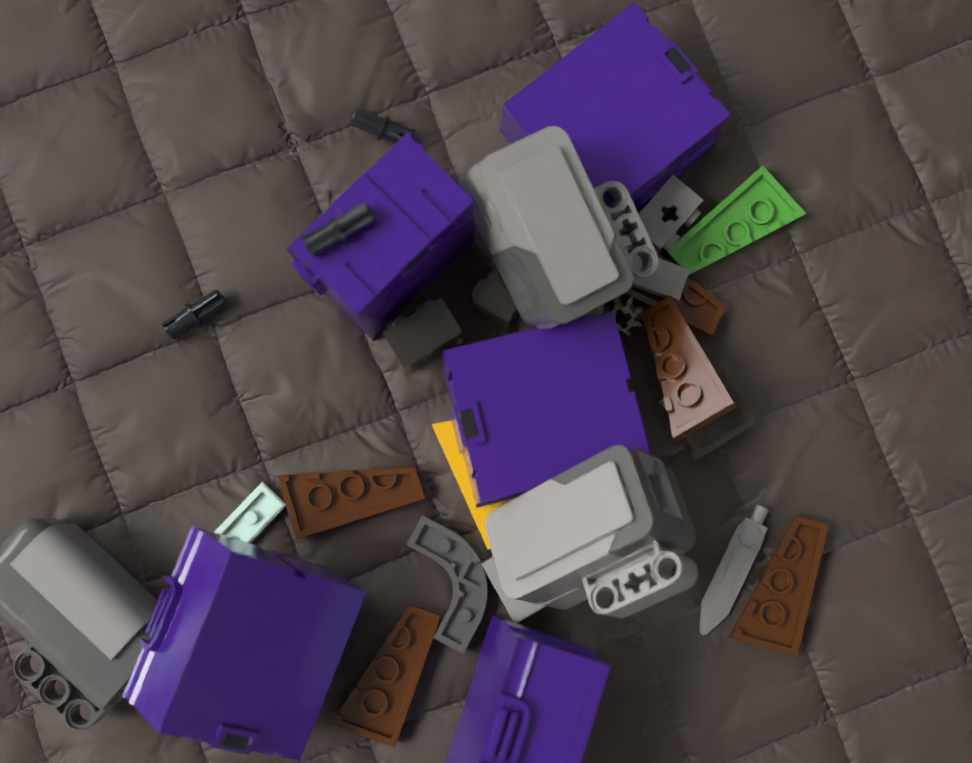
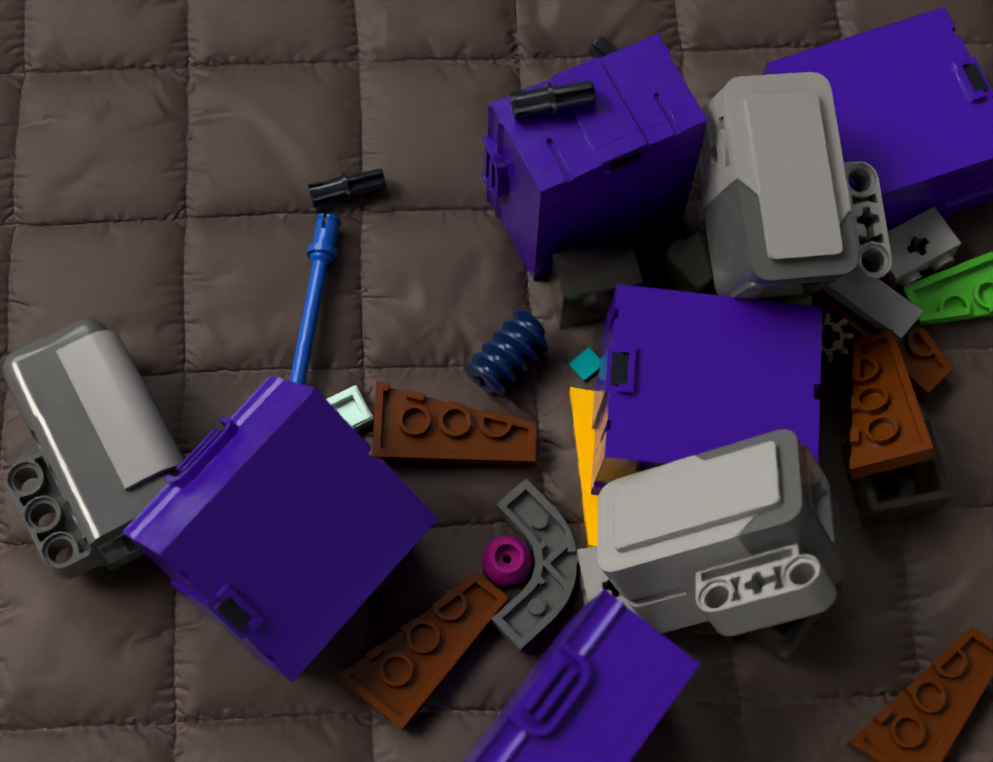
camera: 20 degrees right, 15 degrees down
light grey piece [699,505,769,635] -> none
none -> blue bar [290,213,341,385]
none -> dark blue piece [463,308,548,397]
none -> magenta plate [481,535,533,586]
none -> teal window [568,347,601,382]

